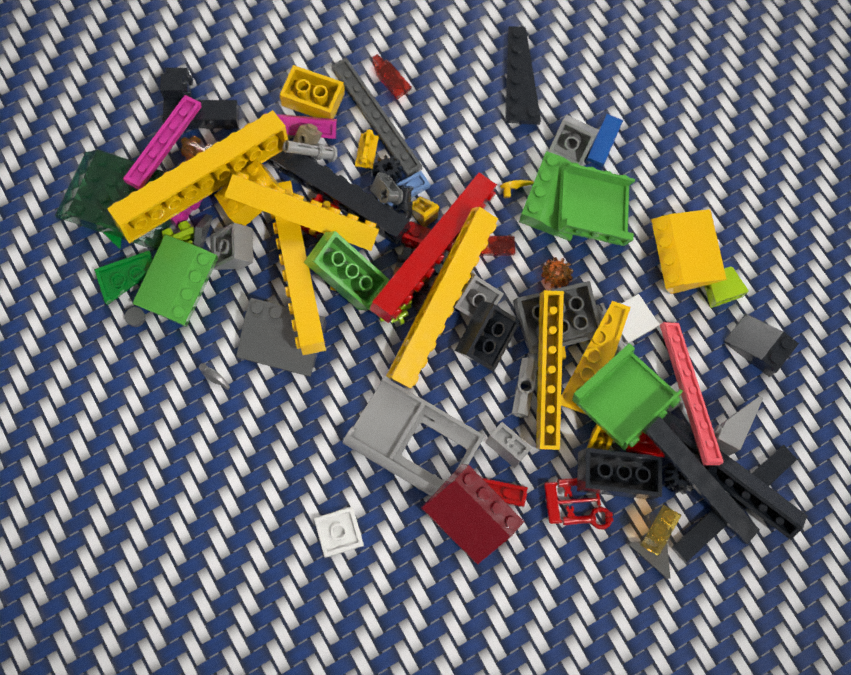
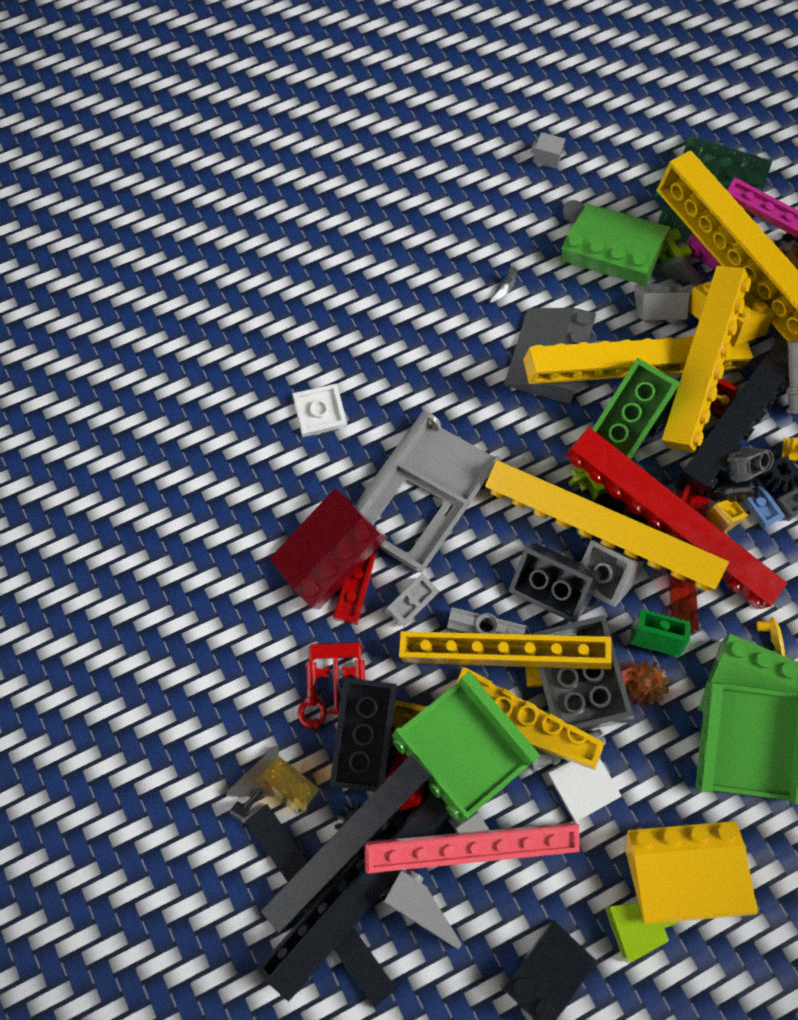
camera: 100 degrees right, 5 degrees down
green wing [94,251,153,305] -> none
none -> black hand [229,788,264,820]
none -> light grey brick [531,132,565,169]
none -> green brick [630,609,690,657]

